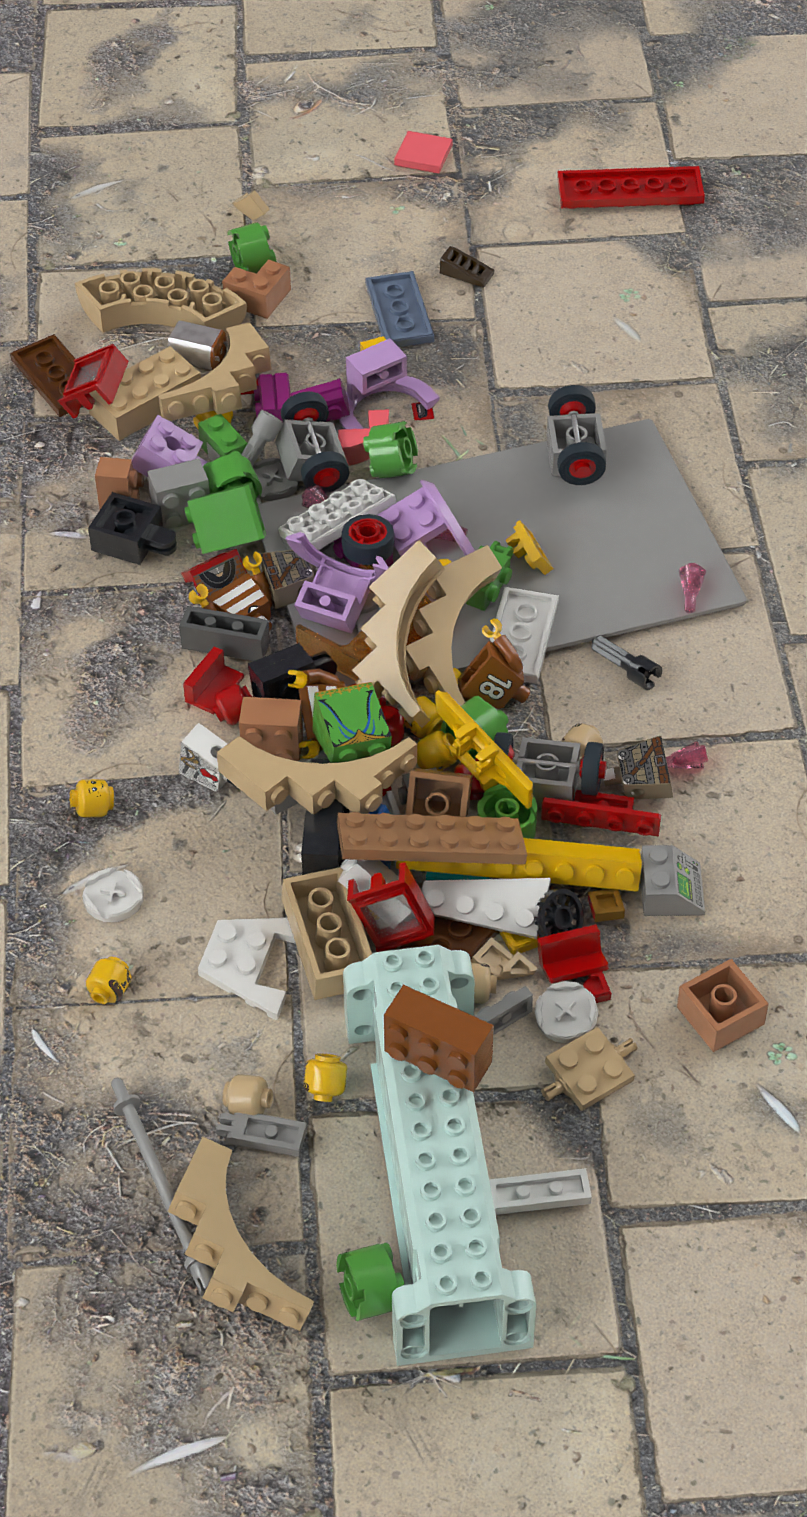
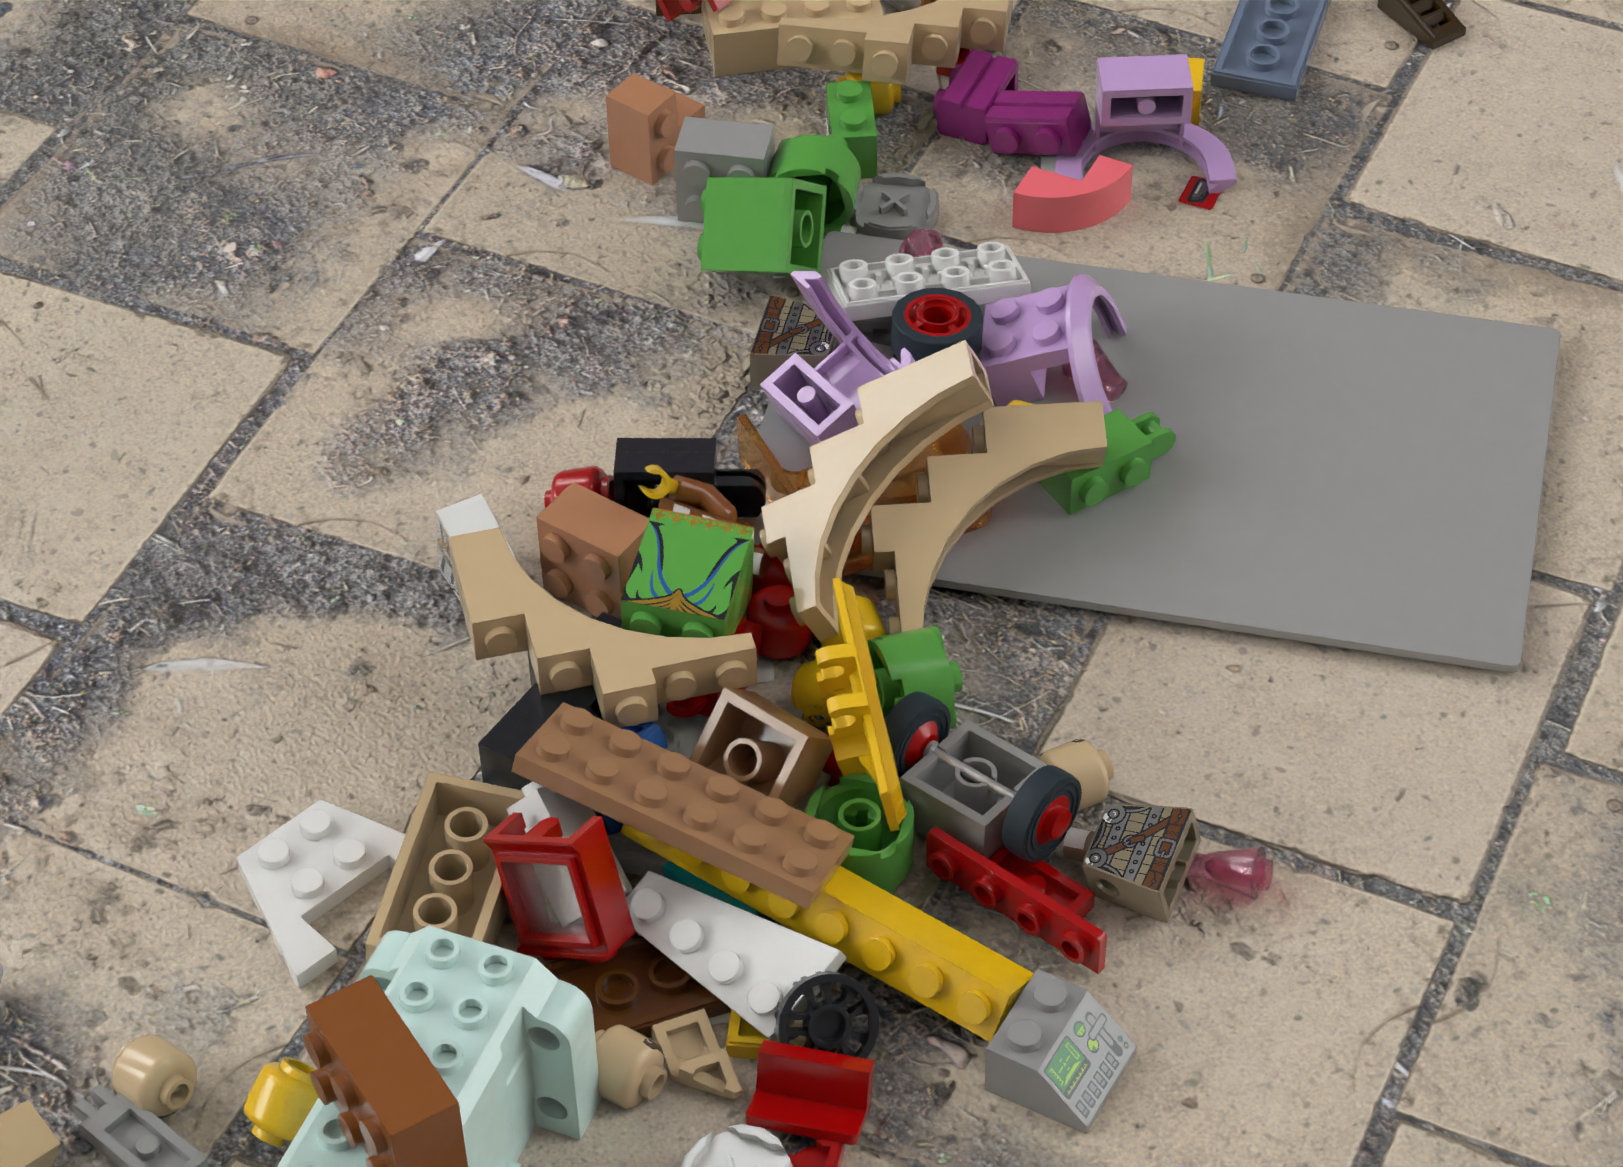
camera: 30 degrees right, 5 degrees down
yellow head [69,779,114,817] -> none
white tile [82,868,143,922] -> none
yellow head [86,956,132,1004] -> none
black brick [88,492,177,565] -> none
lavender brick [132,415,208,477] -> none
dark grey brick [179,606,270,661] -> none
panel [181,549,247,598] -> none
red panel [183,646,244,715] -> none
torso [189,552,273,631] -> none
light grey piece [241,410,284,466] -> none
brick [275,391,350,493] -> none
bright green brick [363,421,418,478] -> none
dark orange torso [453,618,530,709] -> none
light grey hinge [475,986,533,1035] -> none
white tile [490,587,559,684] -> none
yellow plate [506,520,554,575] -> none
brick [546,385,607,485] -> none
pearl gold plate [588,889,625,922] -> none
black piece [591,635,662,690] -> none
clear pink cone [679,563,706,613] -> none

